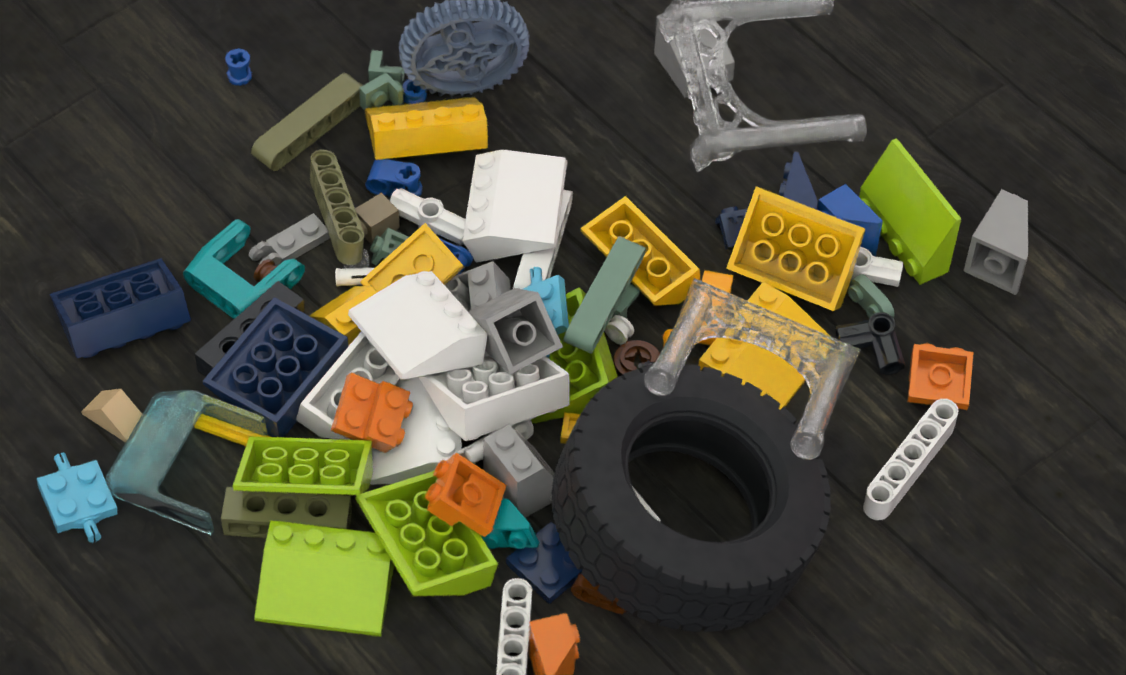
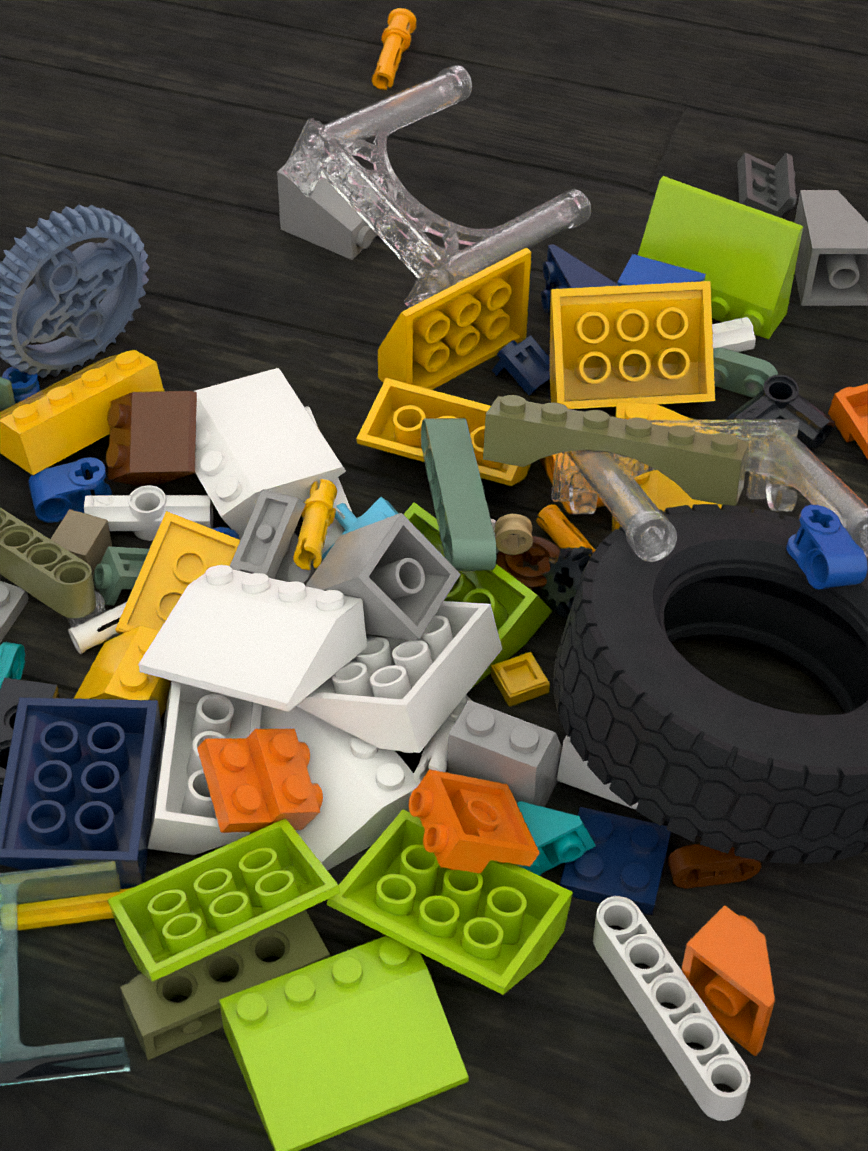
camera: 30 degrees left, 5 degrees down
none -> reddish brown slope [106,391,197,486]
none -> light grey hinge [230,489,305,579]
none -> yellow pin [293,479,337,570]
none -> yellow slope [378,248,531,390]
none -> olive arch [483,395,750,506]
none -> tan bush [494,514,533,555]
none -> dark grey bracket [737,153,797,218]
none -> blue piece [786,505,867,590]

